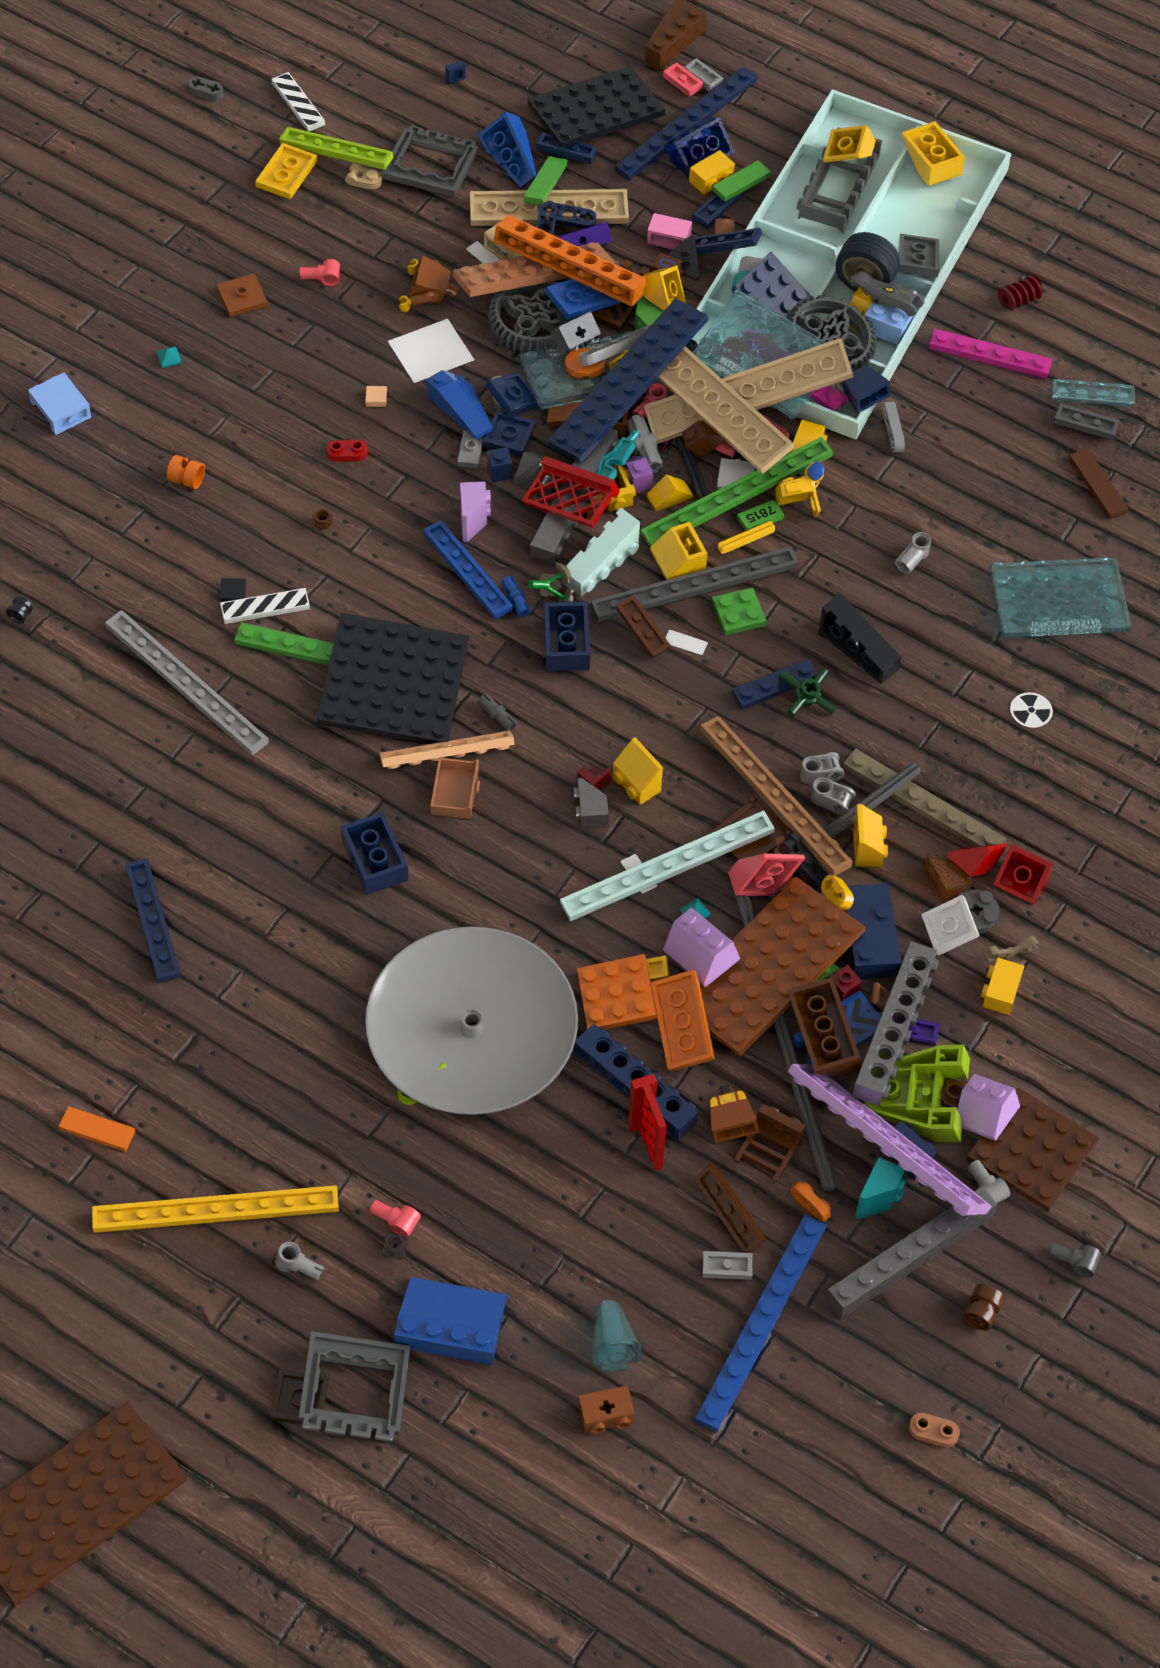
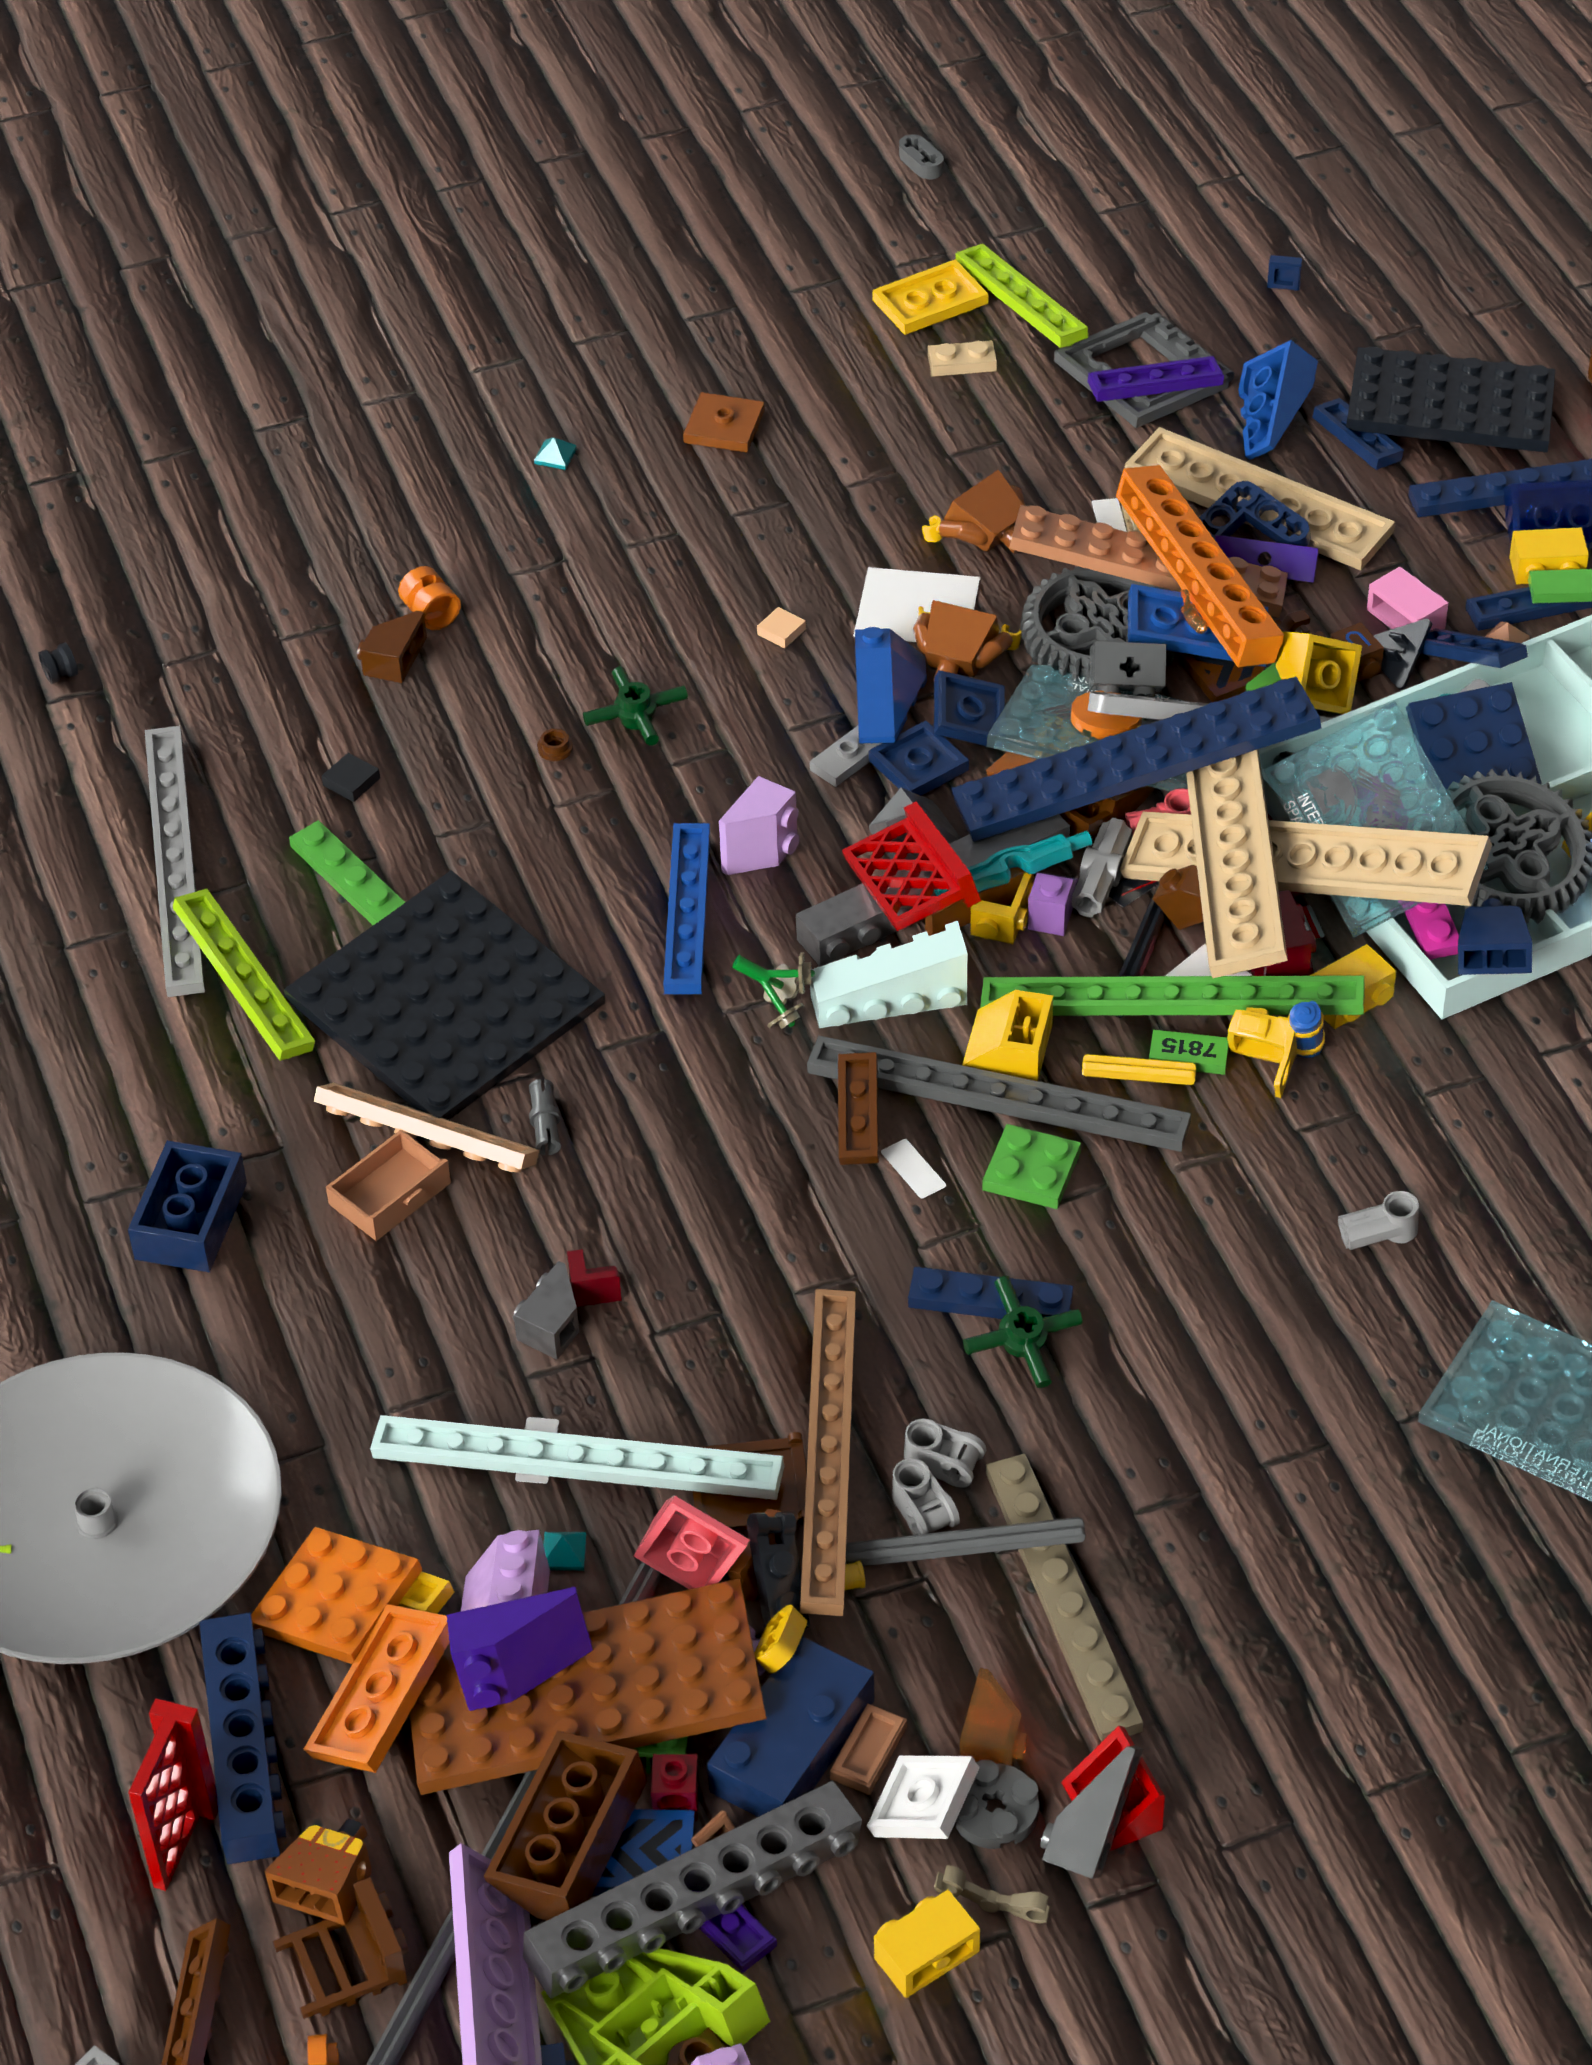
camera: 40 degrees right, 10 degrees down
light blue panel [28,372,91,435] -> none
white tile [220,588,310,624] -> none
white tile [272,72,325,132] -> none
coral pin [300,259,340,286] -> none
red plate [326,440,368,462] -> none
tan plate [345,163,382,189] -> none
dark blue brick [487,447,512,483] -> none
blue pin [501,576,531,618] -> none
bright green tile [524,156,567,205] -> none
dark blue brick [544,602,590,671] -> none
yellow slope [612,737,663,805] -> none
yellow slope [647,474,694,512] -> none
black wedge [818,593,901,684] -> none
yellow slope [853,804,888,867] -> none
light grey beam [883,402,905,453] -> none
red slope [946,843,1007,877] -> none
white sticker [1010,692,1053,728] -> none
none -> lime plate [173,889,315,1061]
none -> reddish brown slope [357,611,427,683]
none -> dark purple slope [447,1586,593,1711]
none -> dark green bar [583,666,688,746]
none -> nougat tile [830,1704,907,1795]
none -> dark orange torso [913,600,1022,681]
none -> tan plate [928,341,997,376]
none -> slope [1040,1746,1143,1879]
none -> dark purple tile [1088,356,1224,402]
none -> clear orange piece [1180,589,1208,634]

